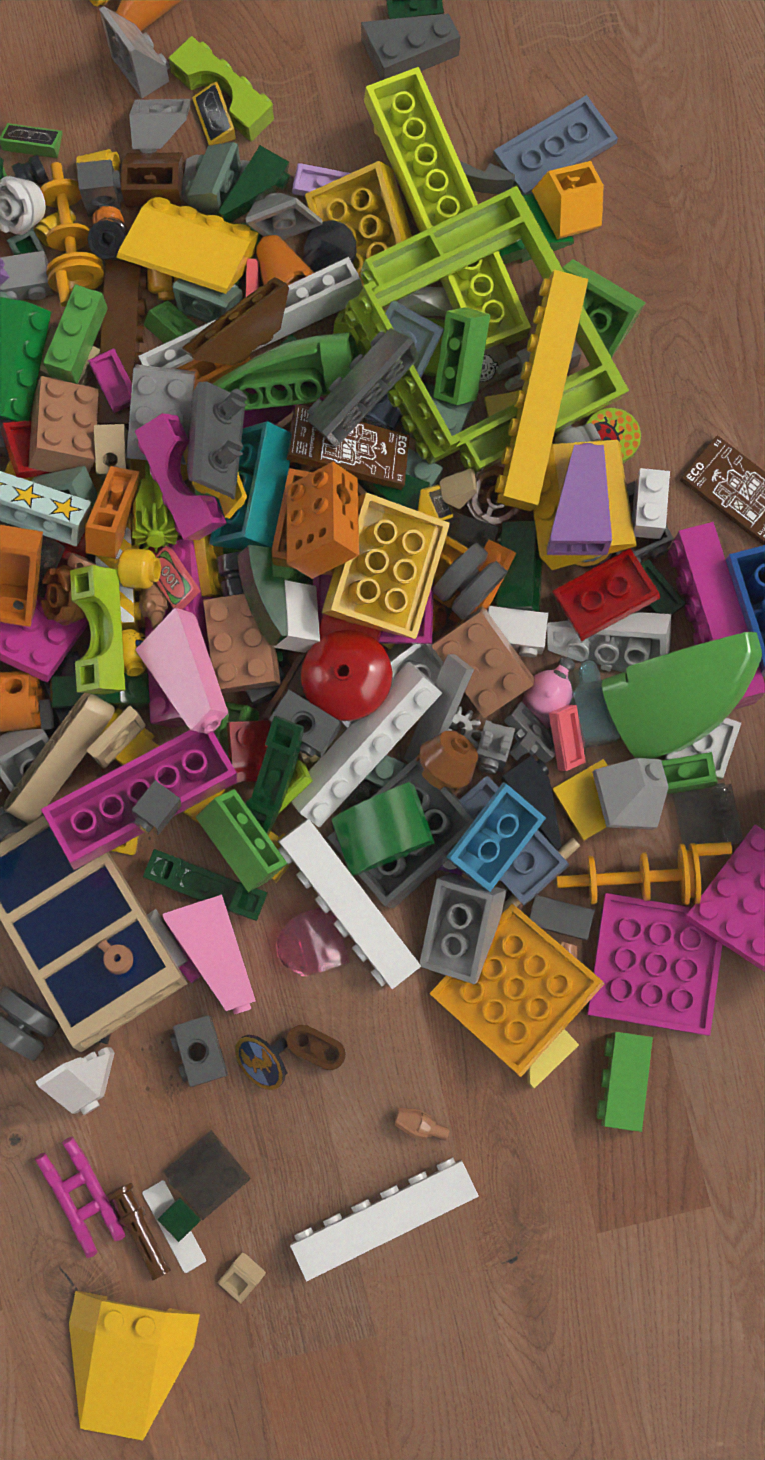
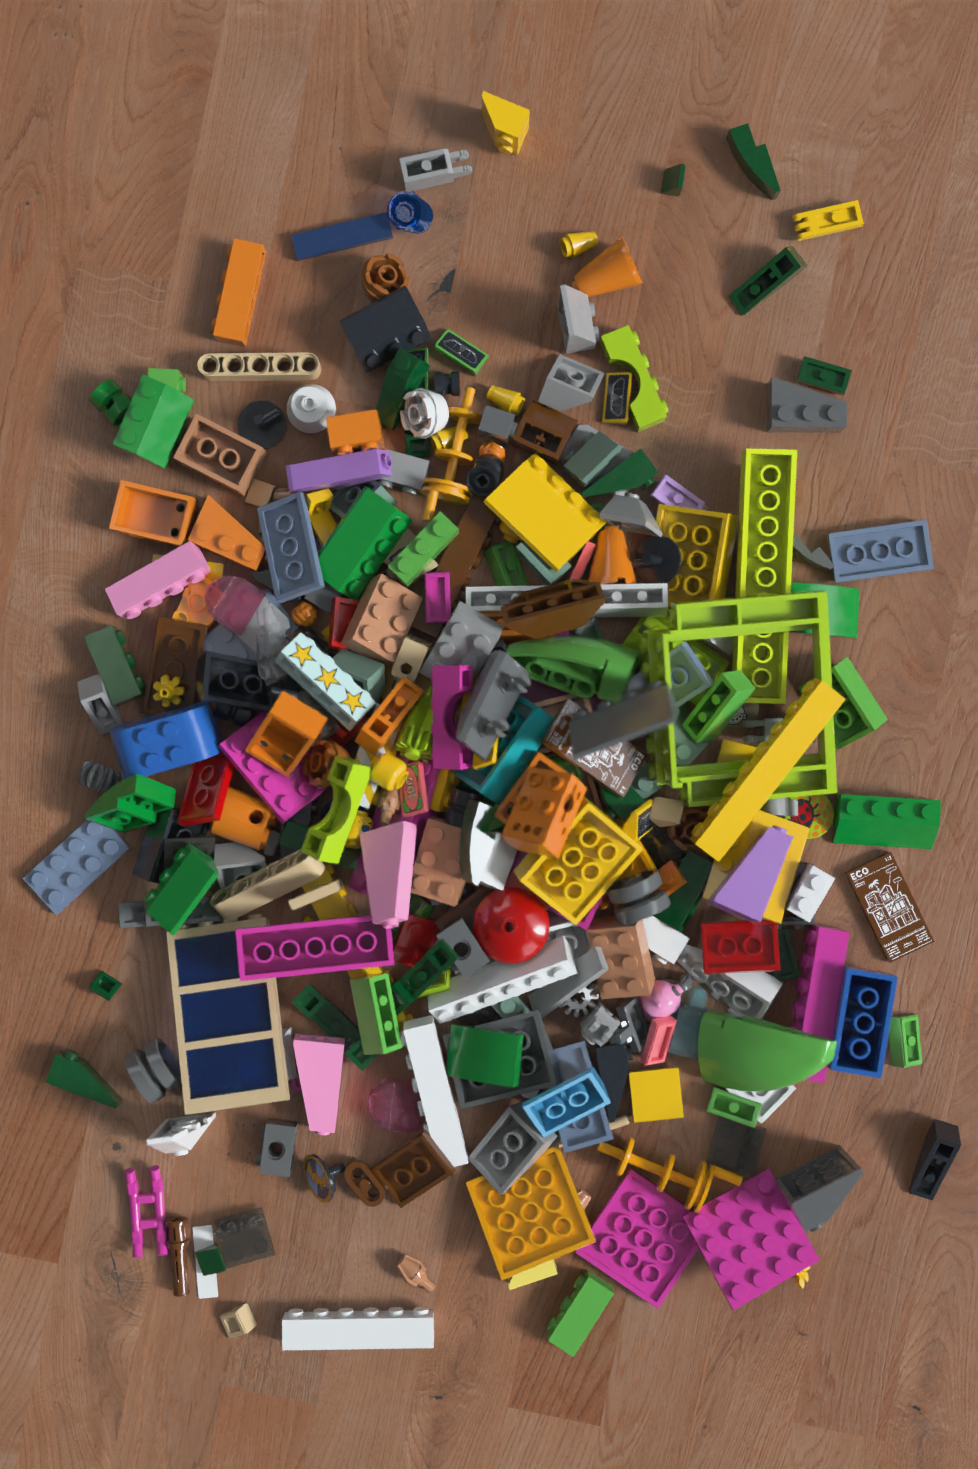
camera: 25 degrees right, 10 degrees up
nougat piece [67,553,96,569] -> none
yellow wedge [69,1291,200,1441] -> none
nougat piece [98,940,133,974] -> none
dark grey brick [132,780,181,835] -> none
dark orange cone [416,731,478,792] -> none
dark grey tile [529,895,595,941] -> none
light orange slope [532,161,604,239] -> none
light grey slope [592,758,669,830] -> none
none -> reddish brown tile [370,1130,456,1208]
none -> green slope [832,794,941,849]

